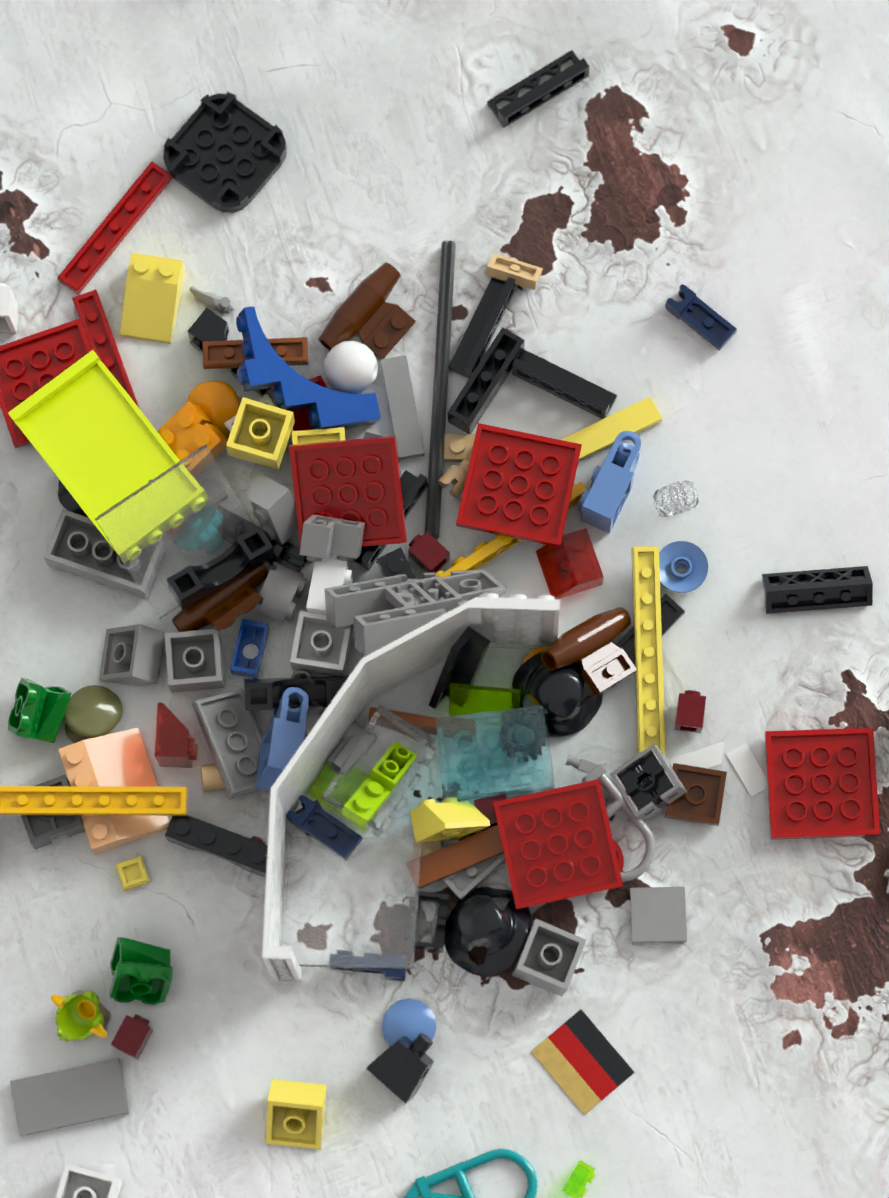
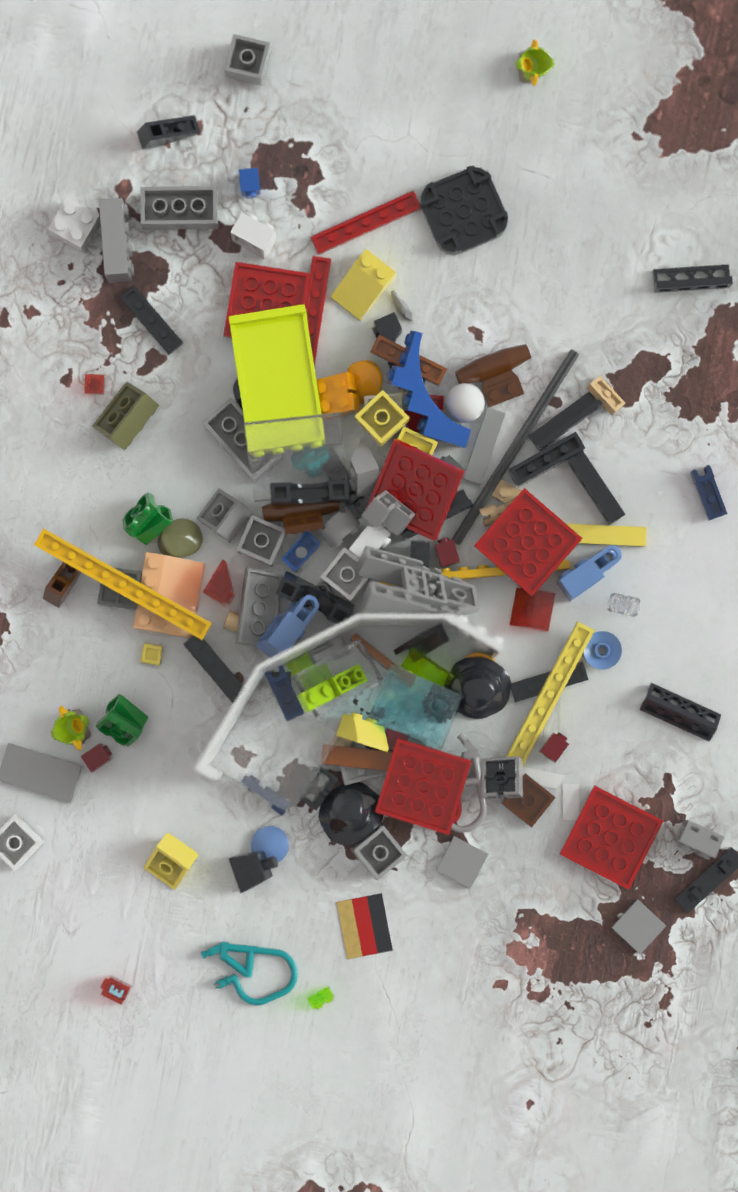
camera: 25 degrees right, 10 degrees up
reddish brown plate [541,607,637,696] -> none

